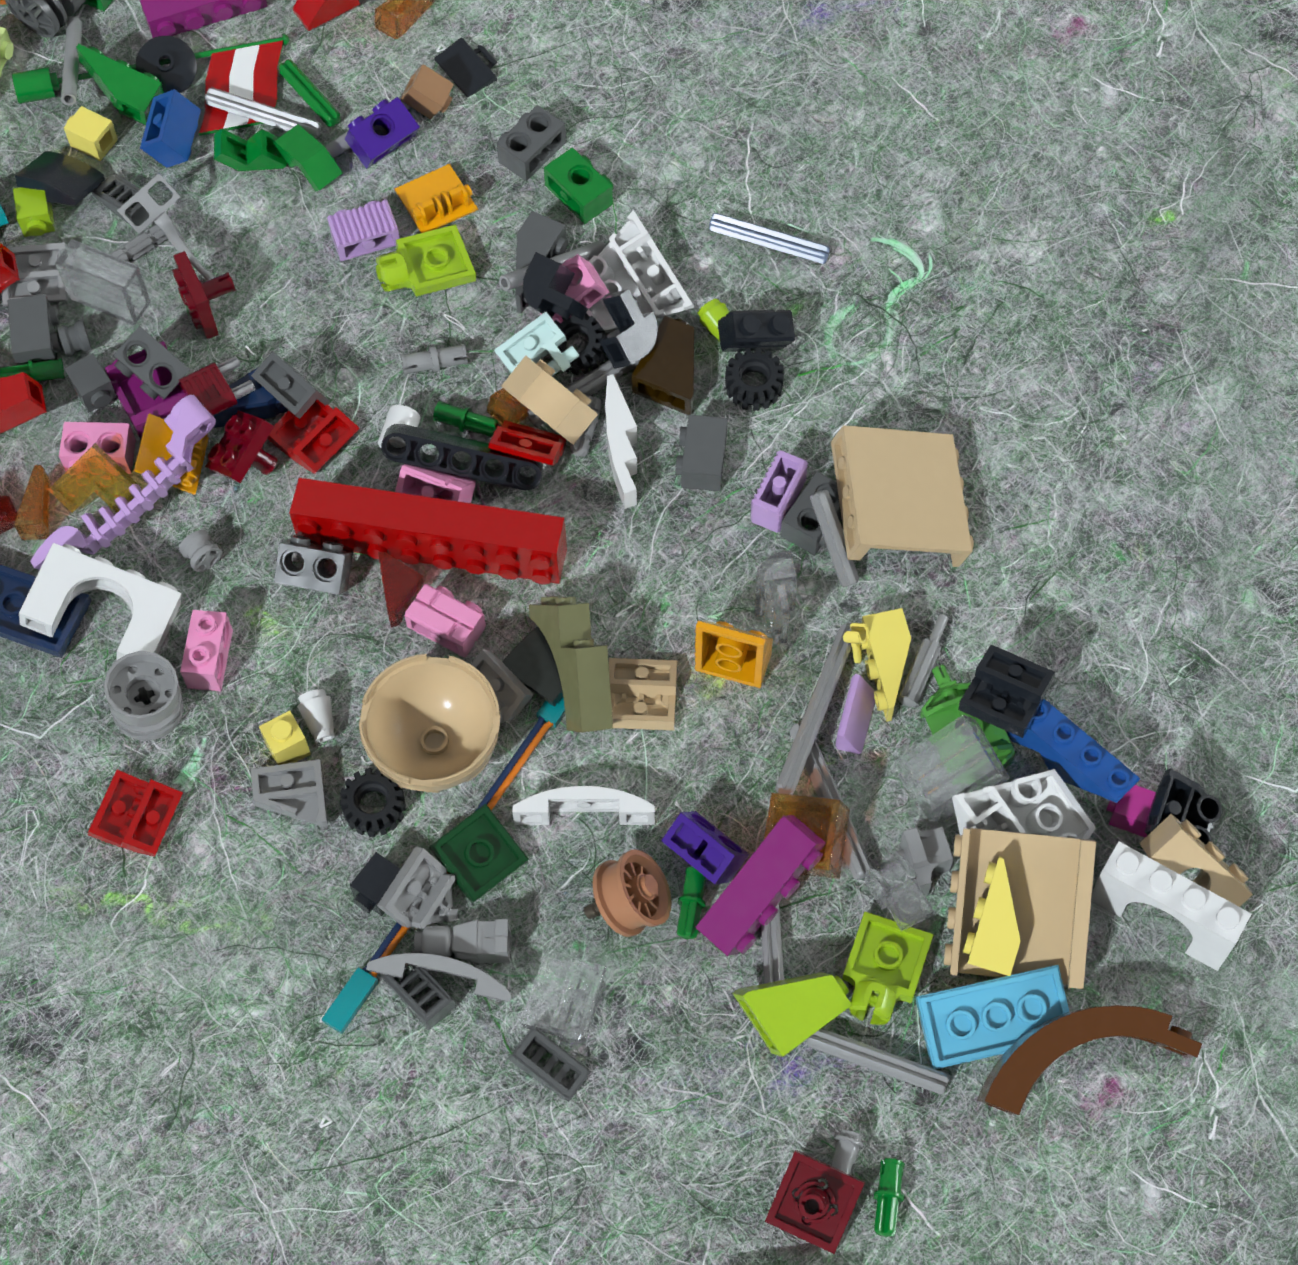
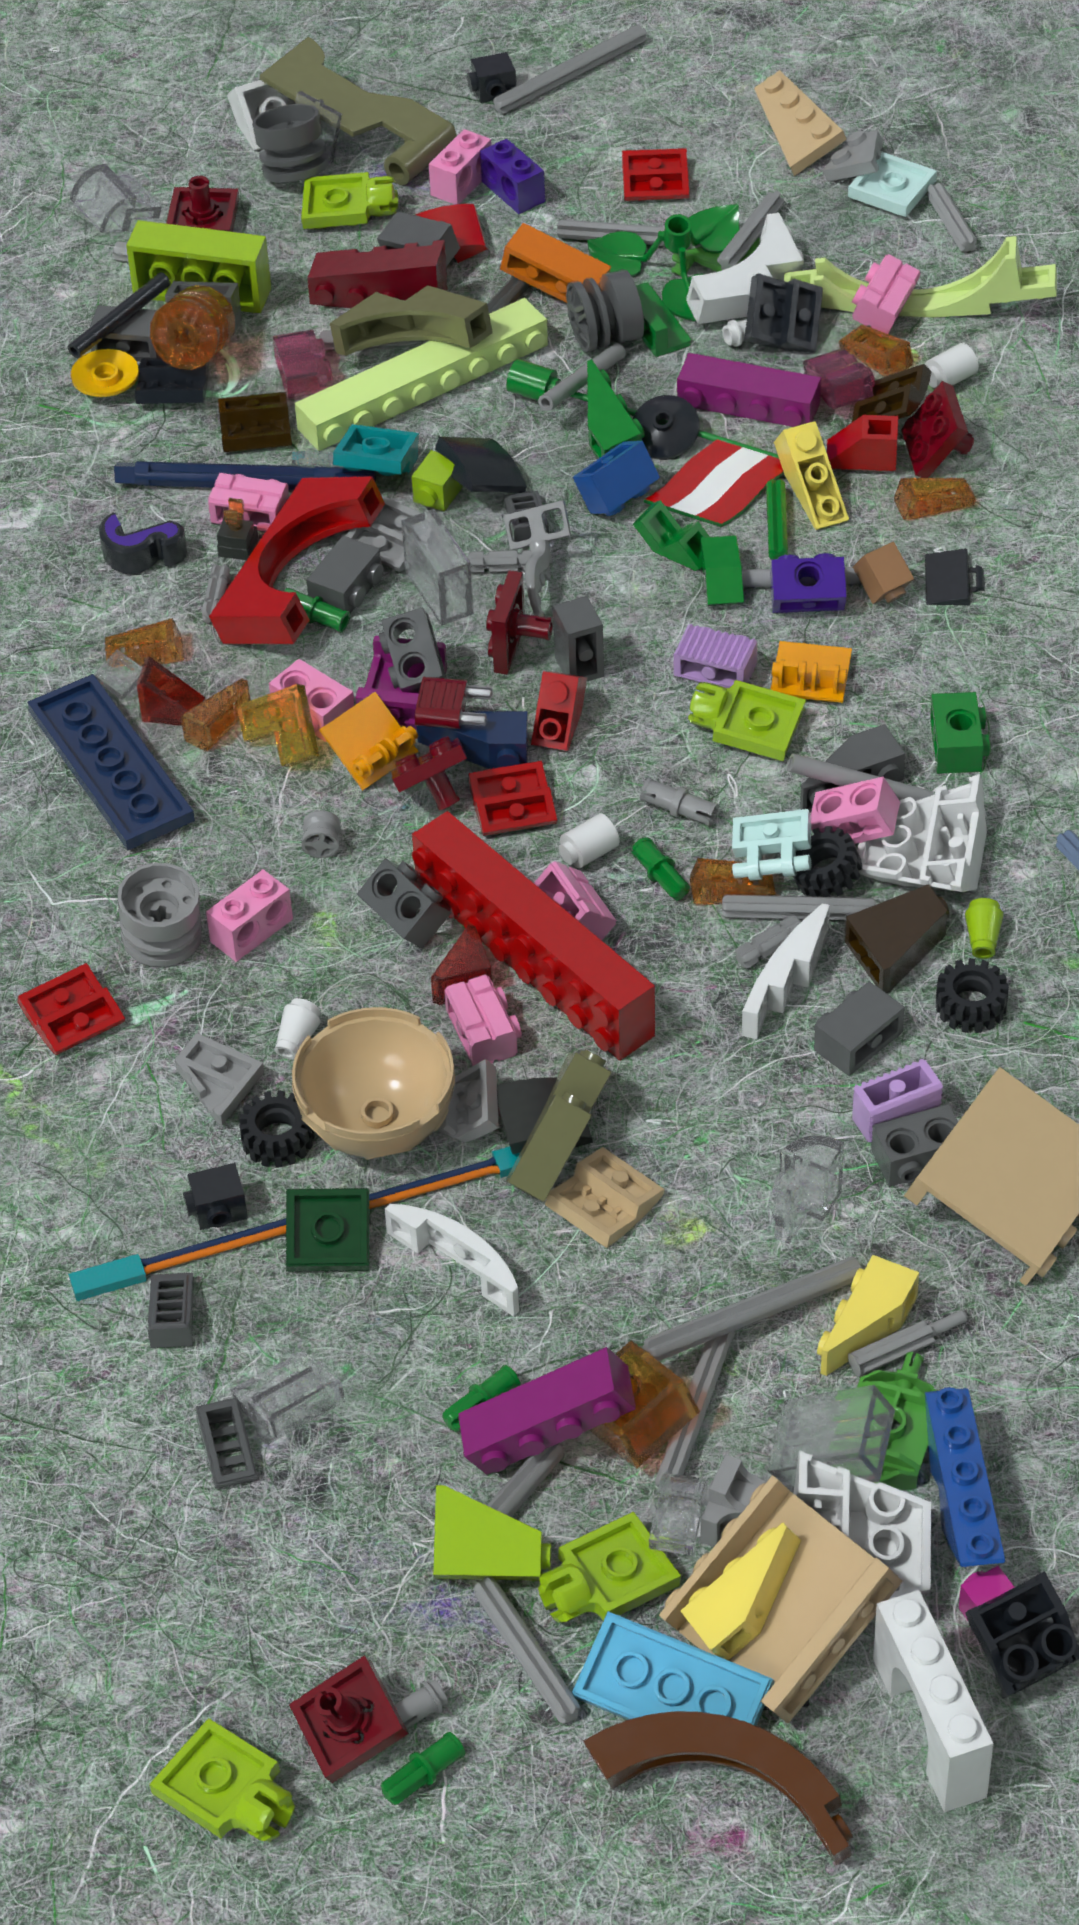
camera: 40 degrees right, 15 degrees down
white arch [19,543,181,660] -> none
lavender piece [30,395,216,570] -> none
dark grey wheel [57,319,92,357] -> none
light yellow brick [64,106,118,161] -> none
dark grey brick [64,353,117,413] -> none
axle [205,87,321,139] -> none
dark grey panel [251,351,330,419] -> none
light yellow brick [259,711,311,765] -> none
light grey slope [366,953,512,1002] -> none
light grey slope [377,846,458,929] -> none
black beam [381,424,543,490] -> none
light grey piece [414,919,511,964] -> none
red slope [488,420,567,466] -> none
dark grey brick [496,105,566,181] -> none
tan brick [501,356,598,445] -> none
black brick [523,252,588,320] -> none
nougat wheel [584,849,672,937] -> none
brick [599,289,658,369] -> none
dark purple brick [661,811,750,885] -> none
light orange slope [695,621,773,688] -> none
black brick [718,310,795,352] -> none
light grey axle [810,490,859,587] -> none
lavender slope [835,674,875,754] -> none
light yellow hand [843,623,869,663] -> none
black slope [958,645,1055,738] -> none
tan arch [1140,814,1253,907] -> none
none -> red slope [531,671,587,751]
none -> dark grey brick [553,596,604,681]
none -> light yellow slope [774,421,849,530]

